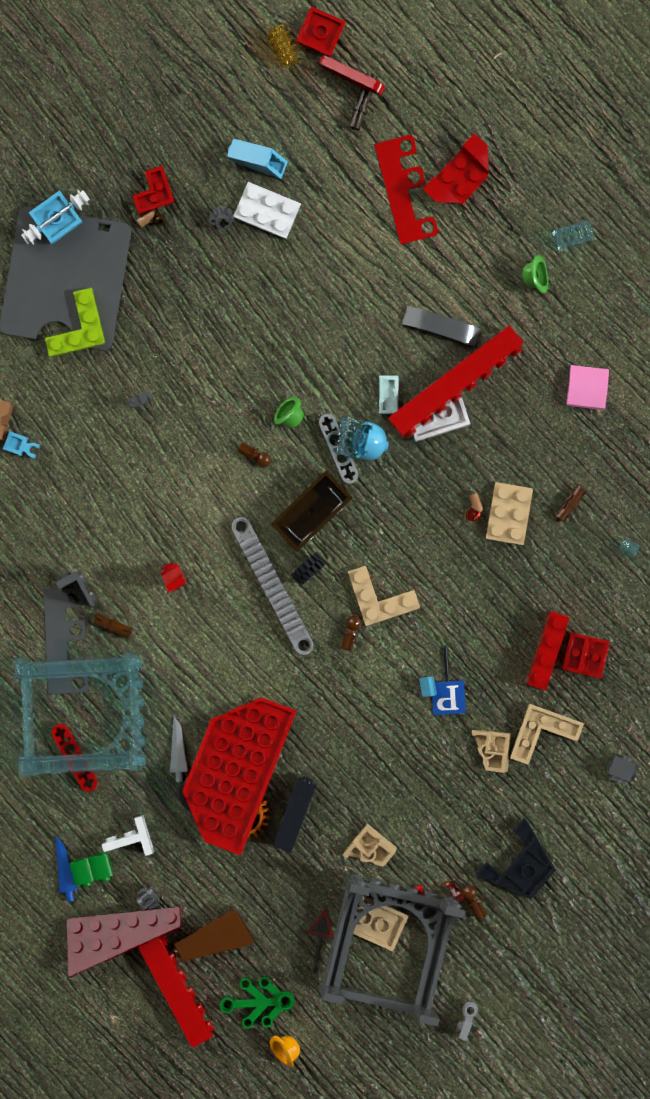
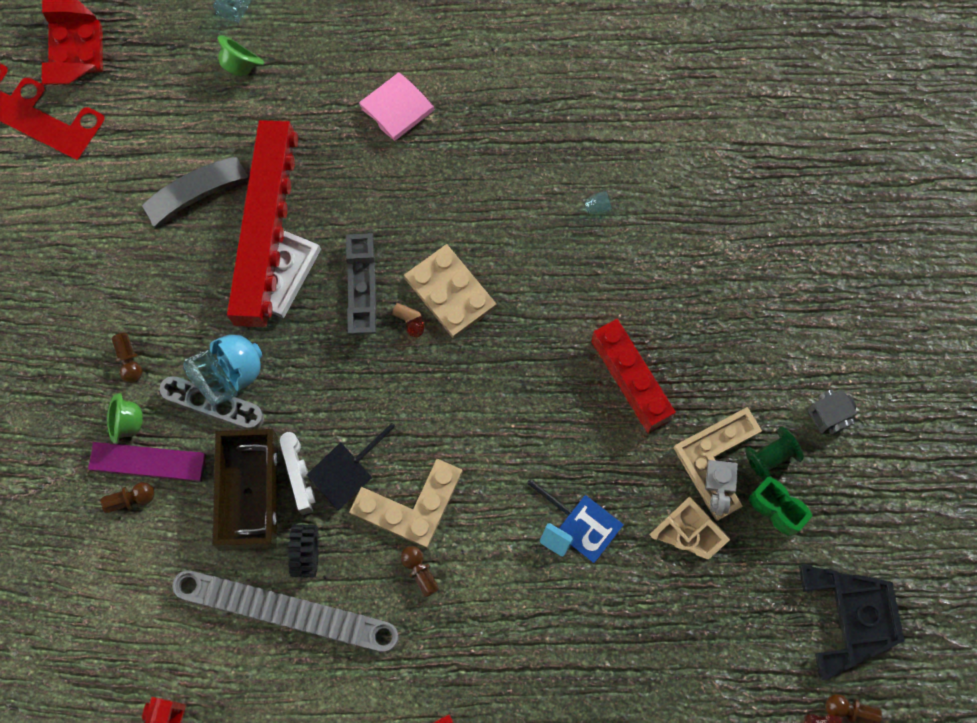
camera: 50 degrees left, 15 degrees down
light aqua plate [379,375,399,414] -> none
reddish brown pin [555,485,587,523] -> none
red slope [562,632,610,679] -> none
none -> magenta tile [88,442,206,482]
none -> reddish brown axle [112,333,142,383]
none -> white plate [280,432,316,515]
none -> black piece [306,423,395,511]
none -> dark grey slope [346,233,376,336]
none -> light grey plate [705,460,738,516]
none -> dark green hose [745,427,804,481]
none -> green brick [748,477,813,537]

